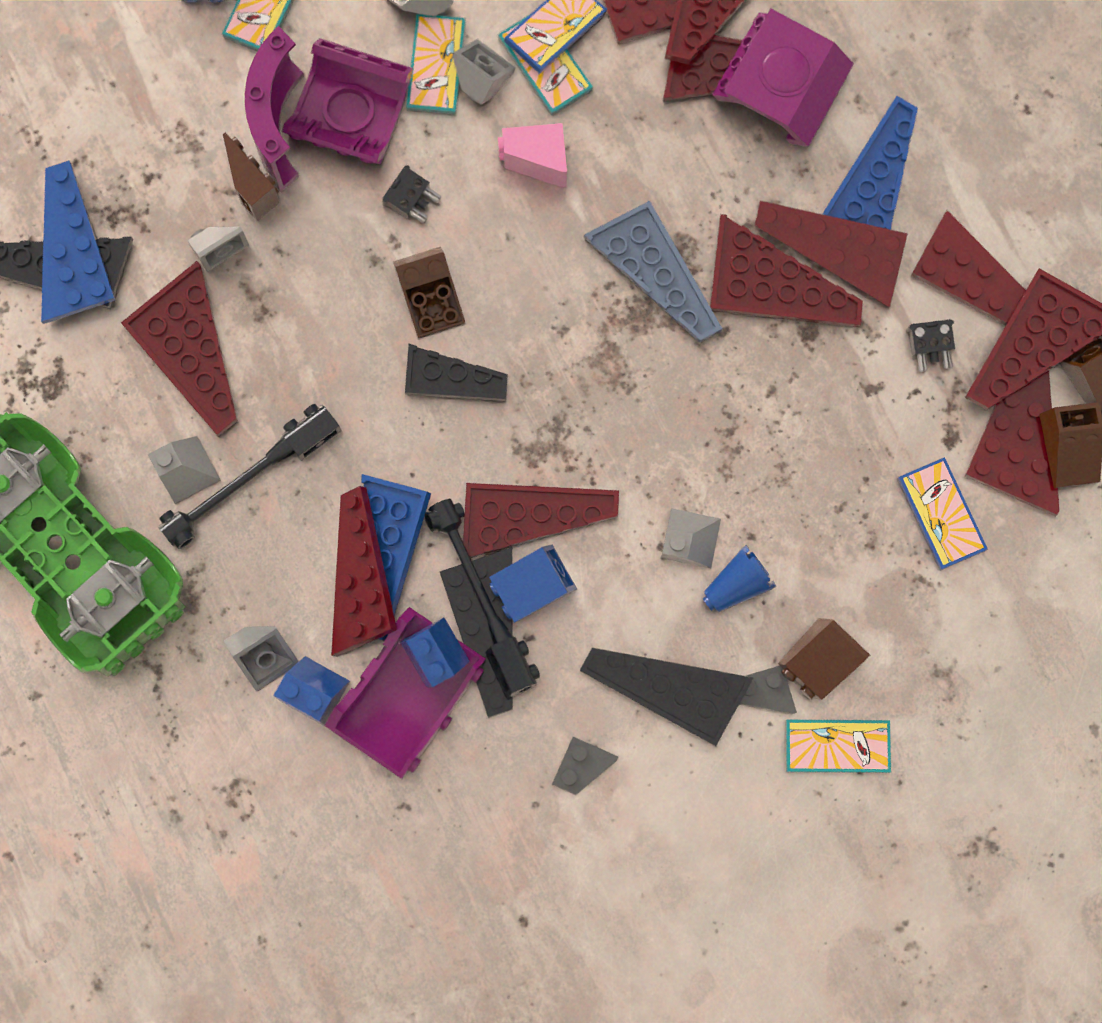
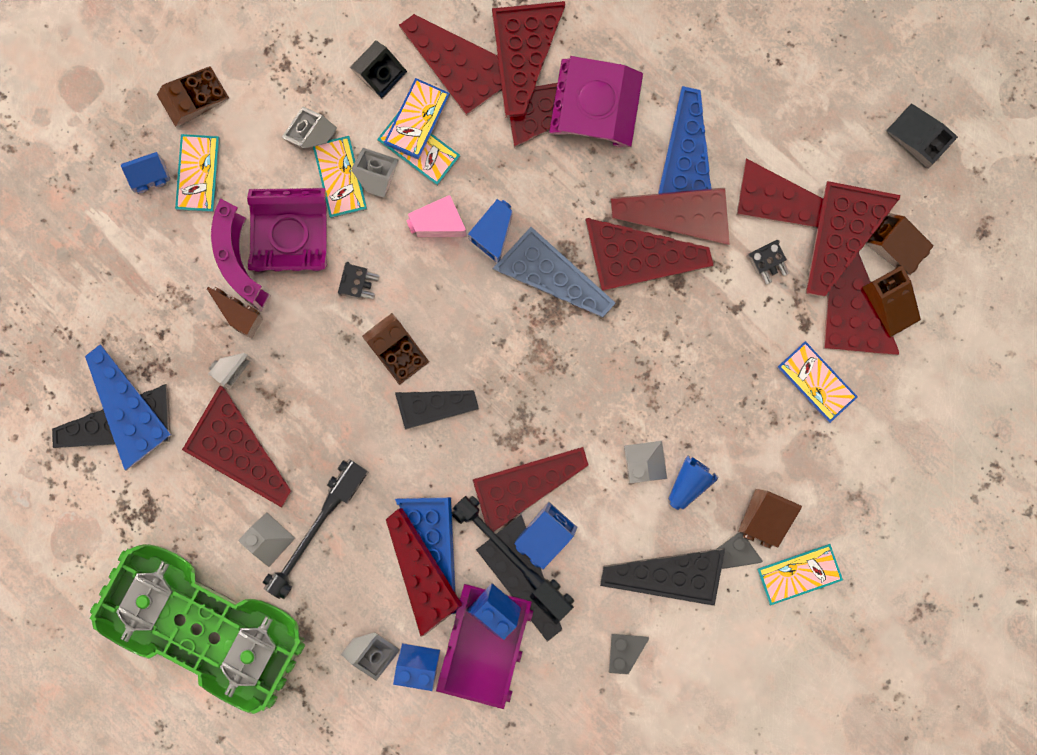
camera: 20 degrees left, 5 degrees up
none -> blue slope [468,199,512,263]

